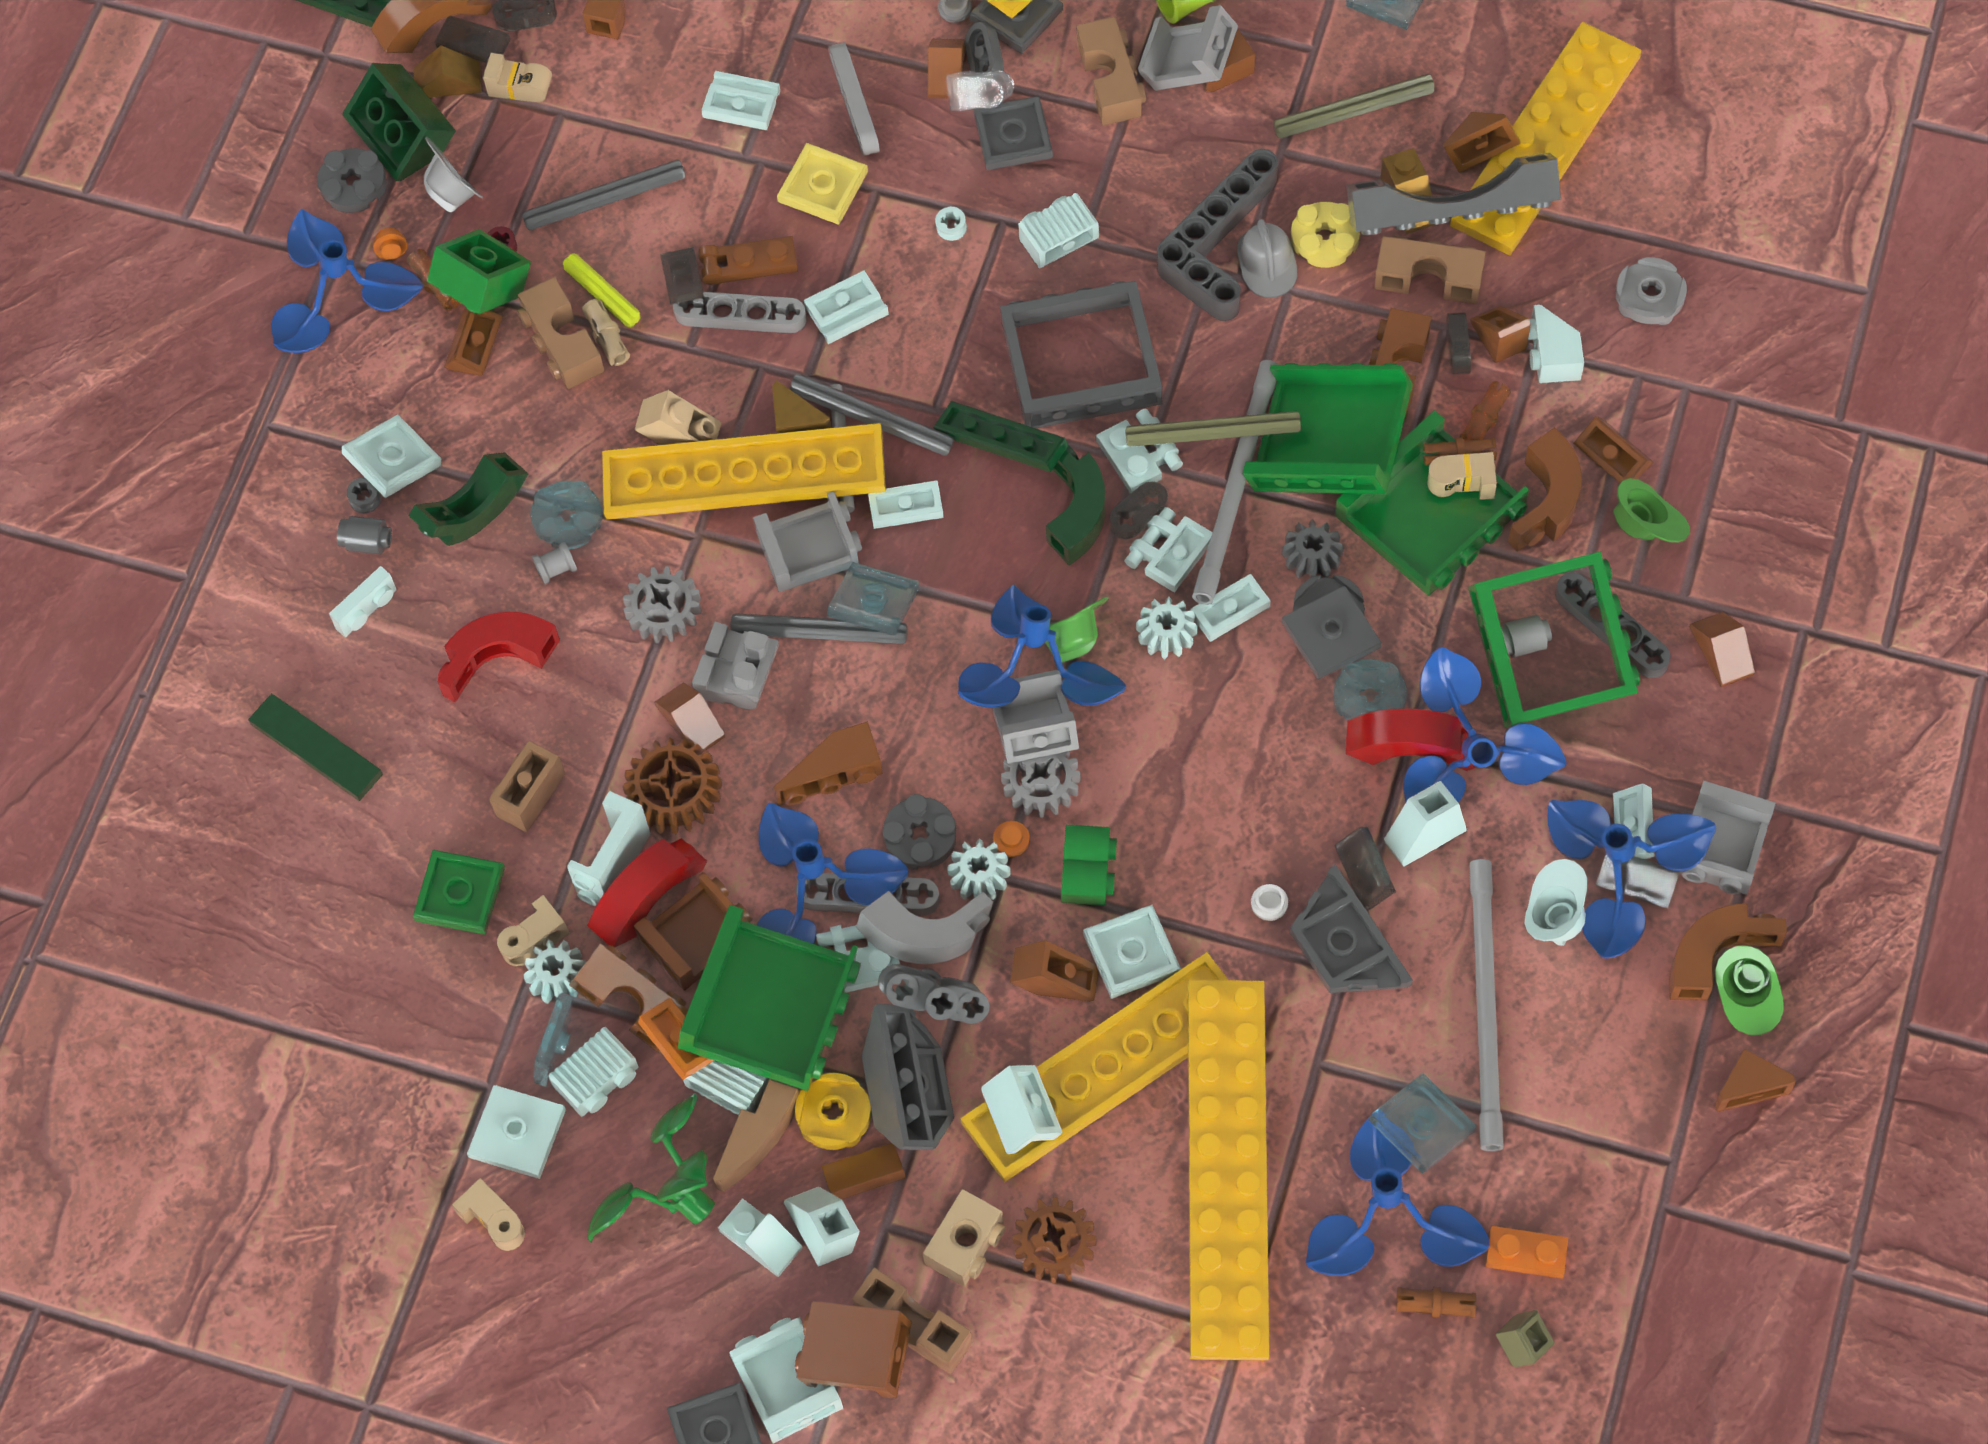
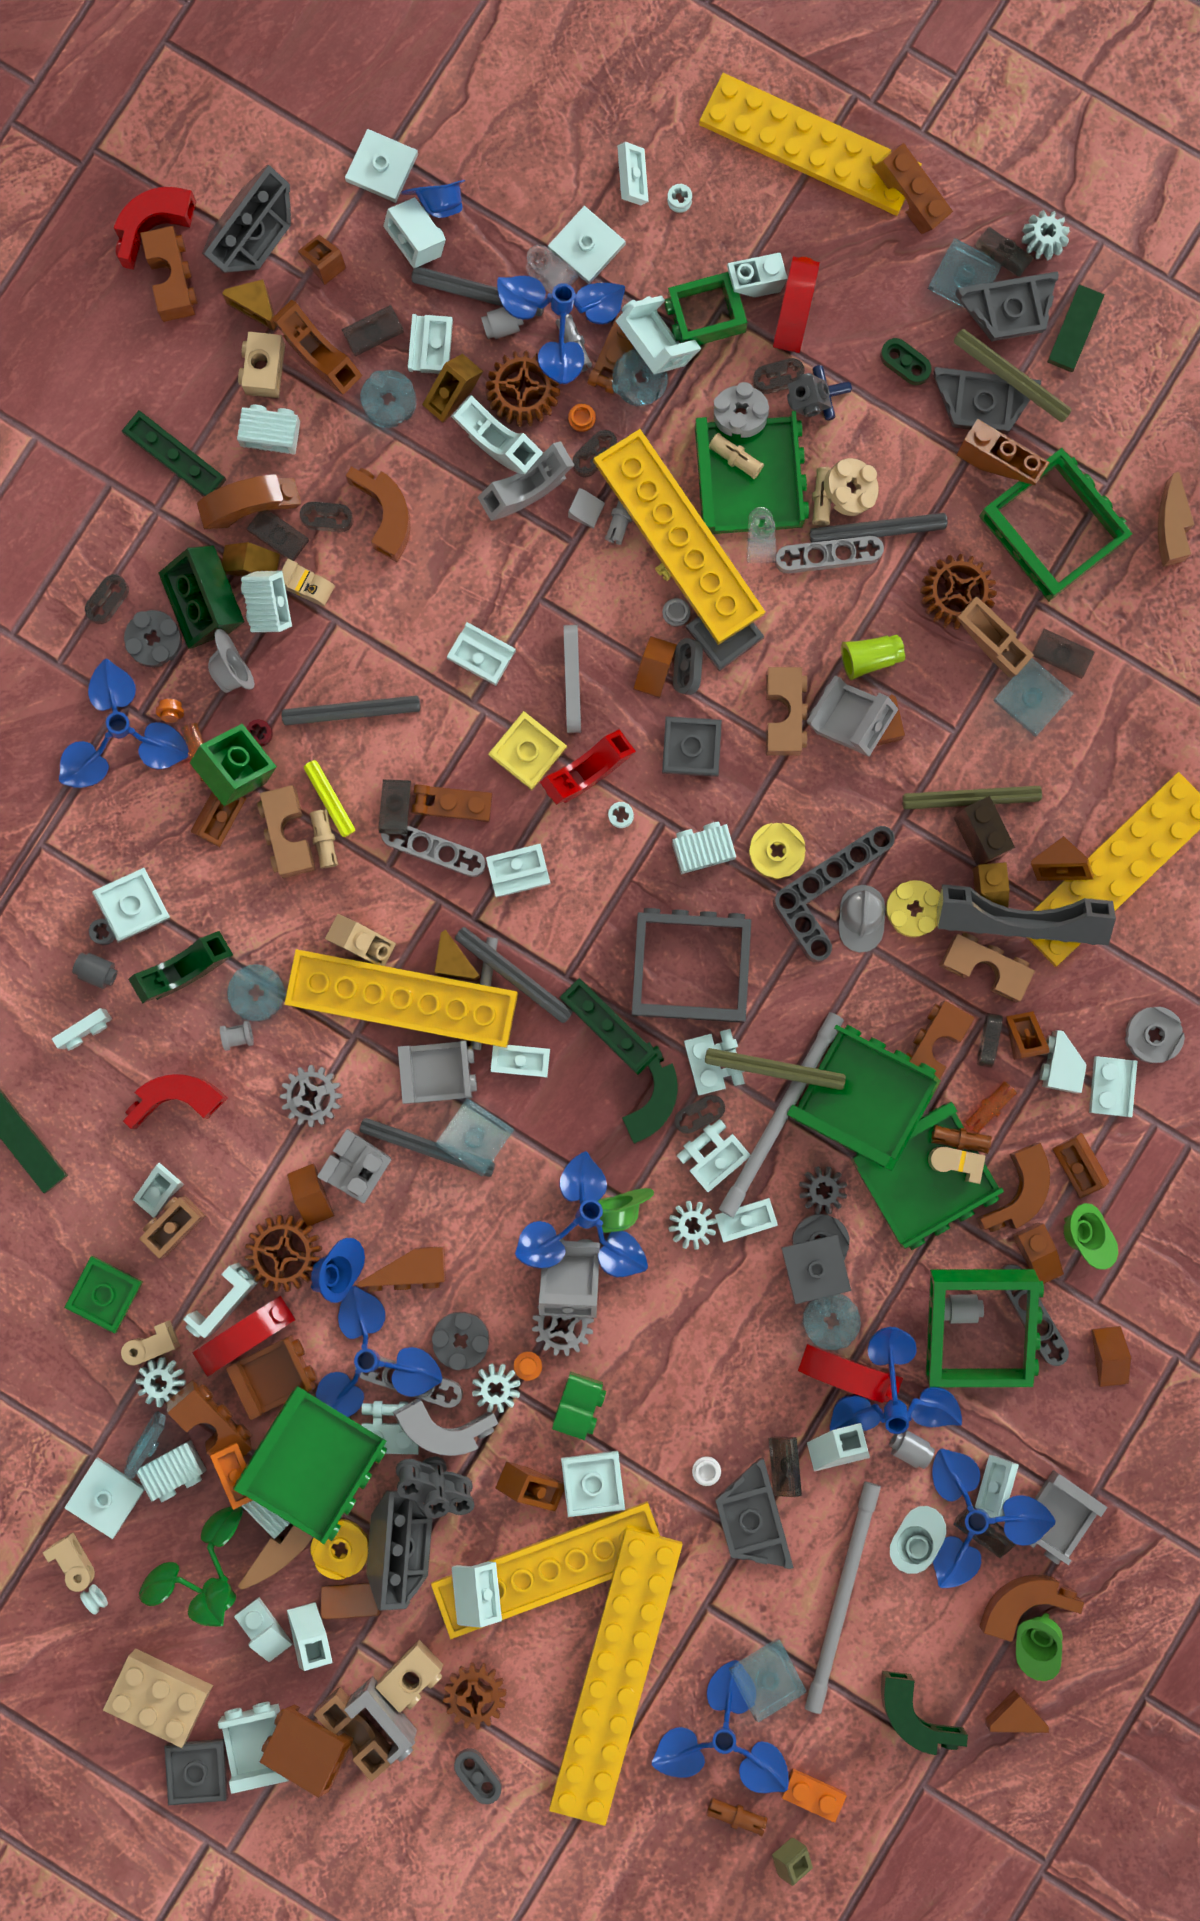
camera: 10 degrees right, 20 degrees up
clear piece [946,71,1014,111] -> none
none -> light aqua bush [80,1584,108,1615]
none -> clear smoke beam [85,574,129,624]
none -> tan brick [103,1648,213,1748]
none -> light aqua slope [133,1163,184,1218]
none -> light aqua brick [241,570,292,632]
none -> blue piece [311,1238,365,1303]
none -> light grey panel [344,1676,417,1764]
none -> dark grey plate [454,1748,502,1804]
none -> red arch [540,729,636,805]
none -> light yellow plate [749,823,806,880]
none -> dark green arch [881,1671,968,1755]
none -> light grey brick [889,1430,935,1469]
none -> dark brown brick [953,796,1015,865]
none -> dark orange slope [1012,1222,1064,1284]
none -> light aqua plate [1089,1056,1138,1117]

